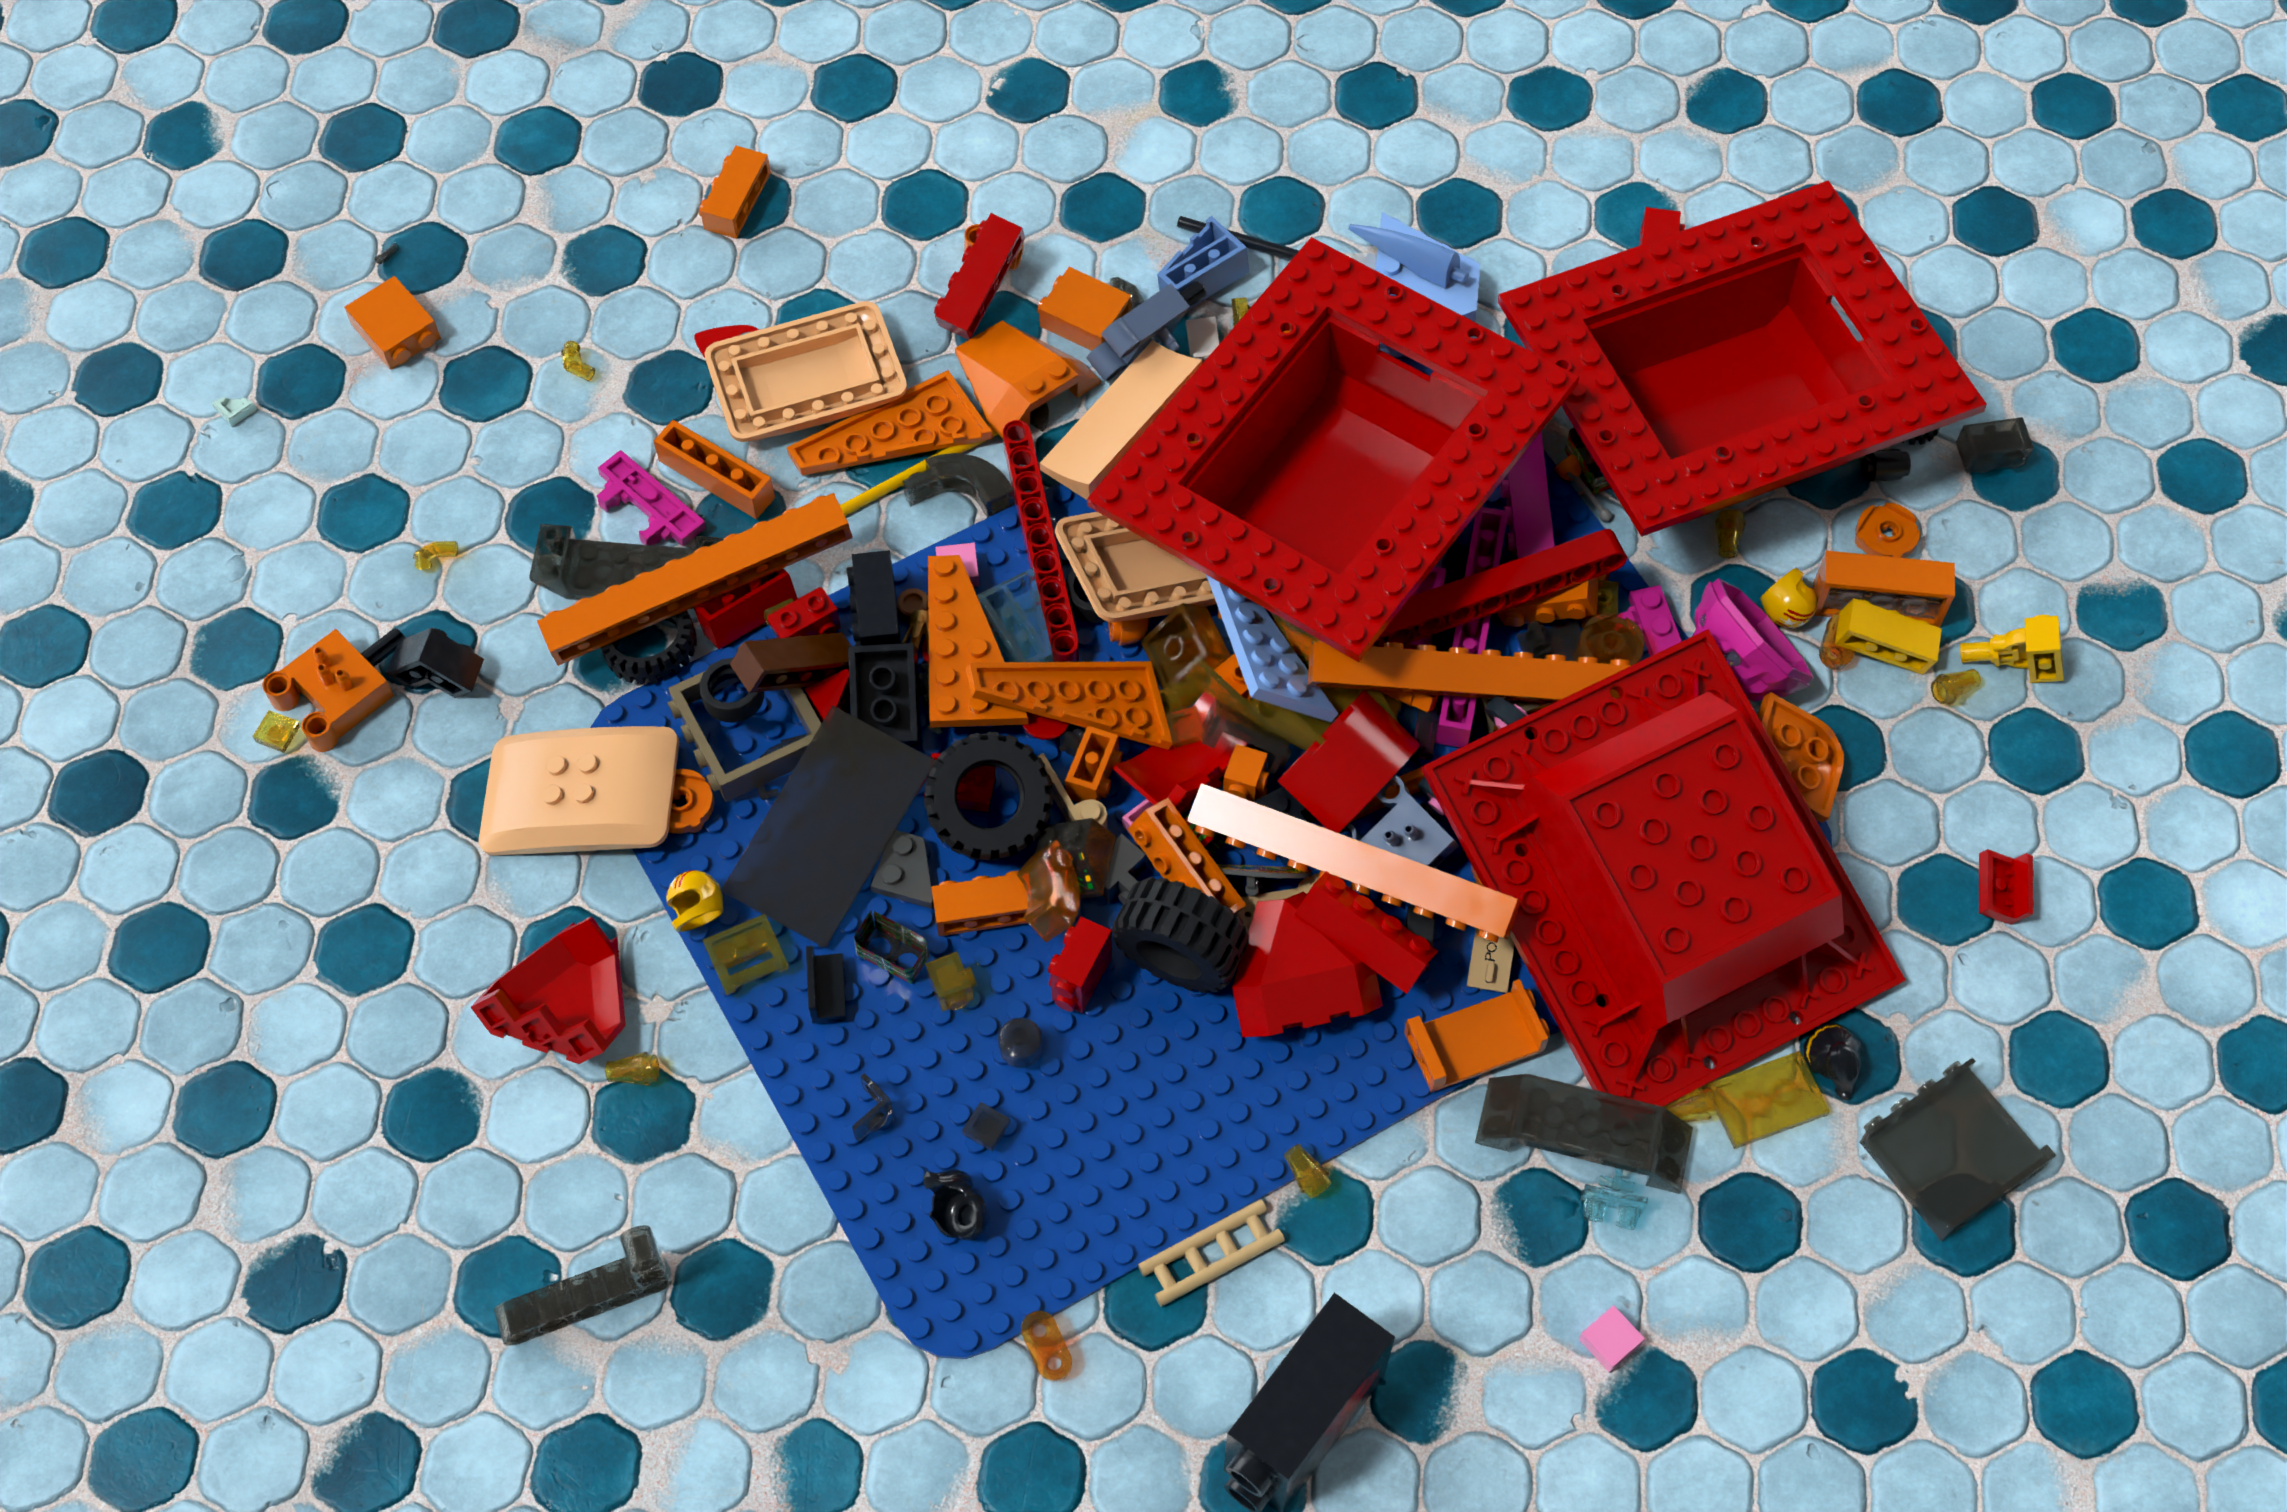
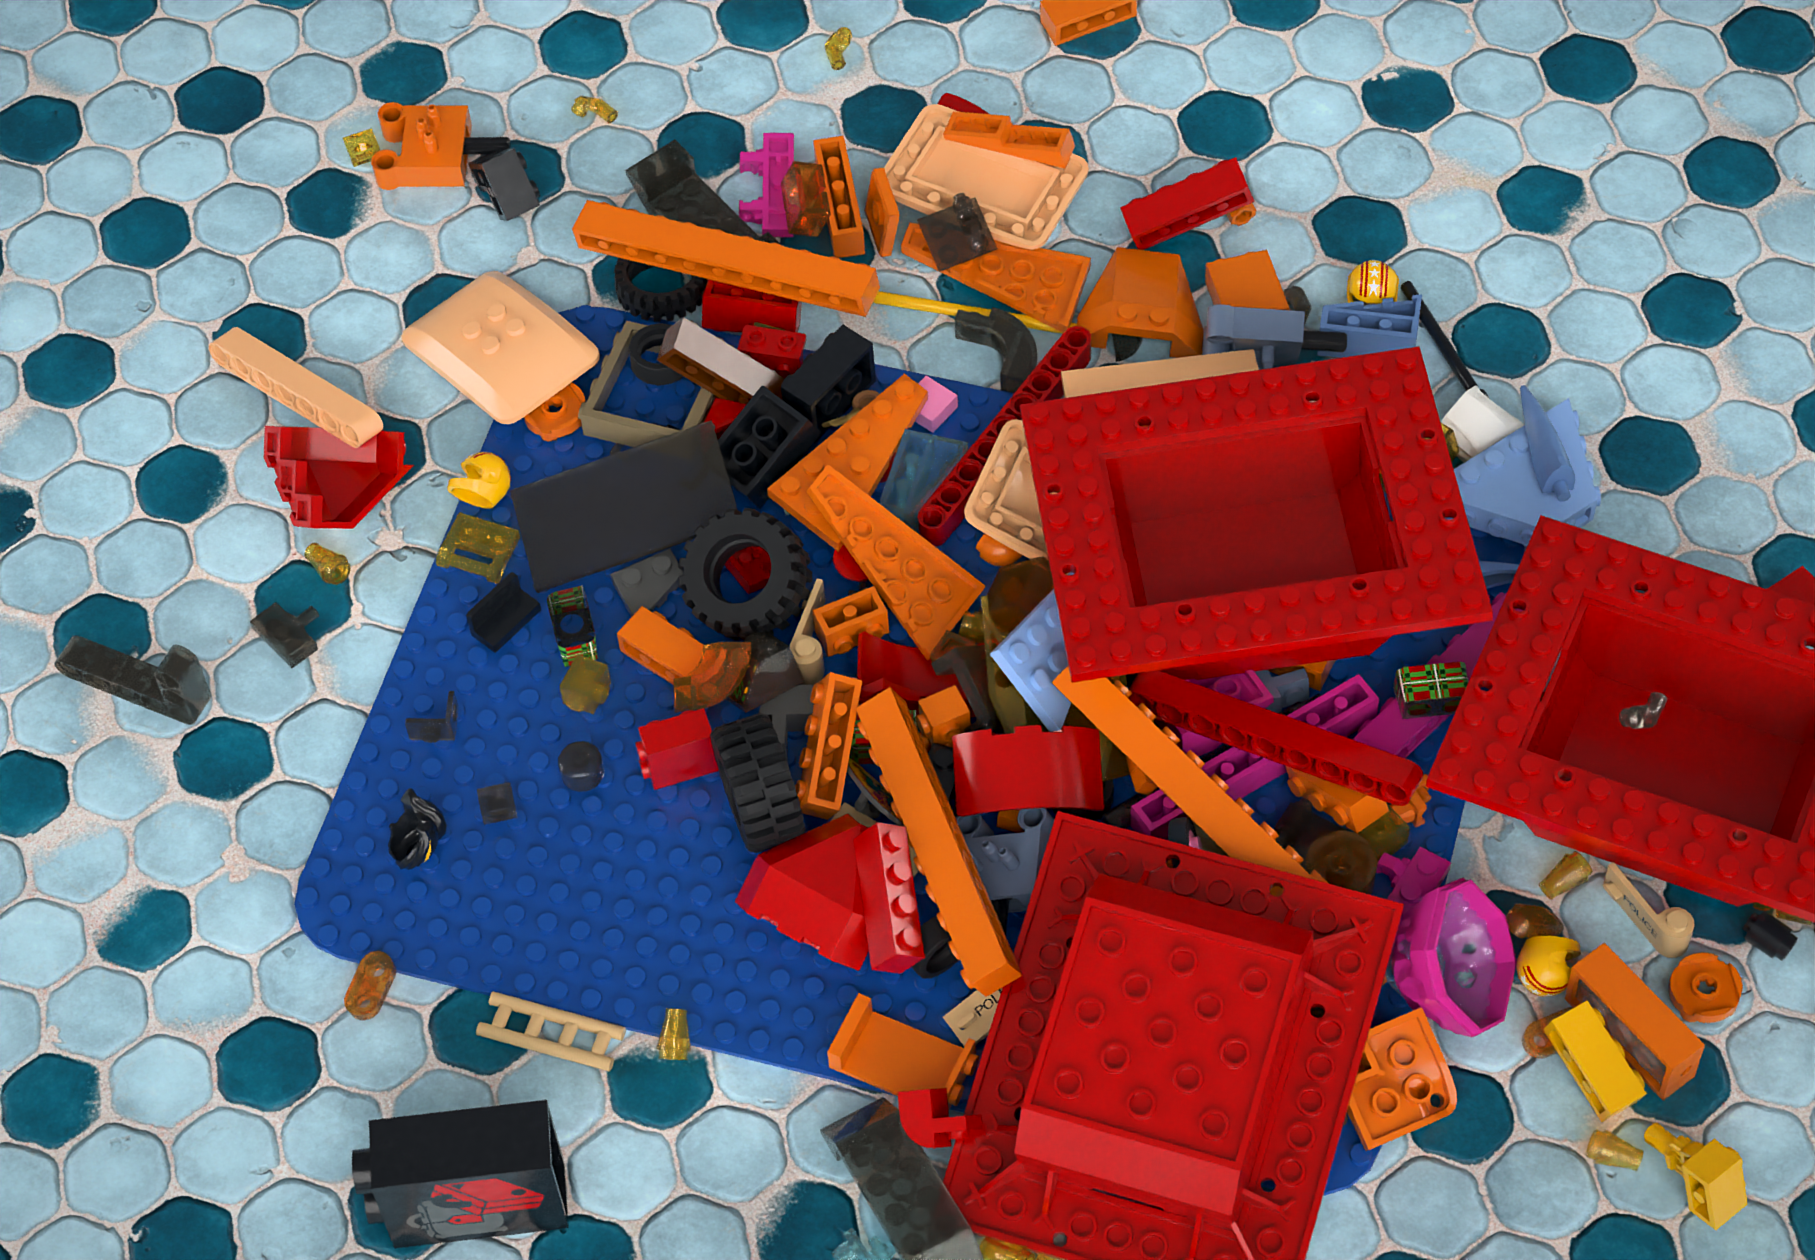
camera: 50 degrees right, 5 degrees down
none -> light nougat beam [209,327,383,448]
none -> clear smoke plate [250,602,320,668]
none -> clear orange piece [781,161,831,237]
none -> orange plate [864,168,900,257]
none -> red brick [898,1088,983,1148]
none -> clear smoke hinge [917,193,997,272]
none -> orange slope [943,111,1075,169]
none -> yellow helmet [1347,260,1399,304]
none -> piece [1393,661,1468,719]
none -> clear orange plate [1506,903,1564,939]
none -> tan door [1603,862,1694,958]
none -> clear smoke arm [1619,692,1667,729]

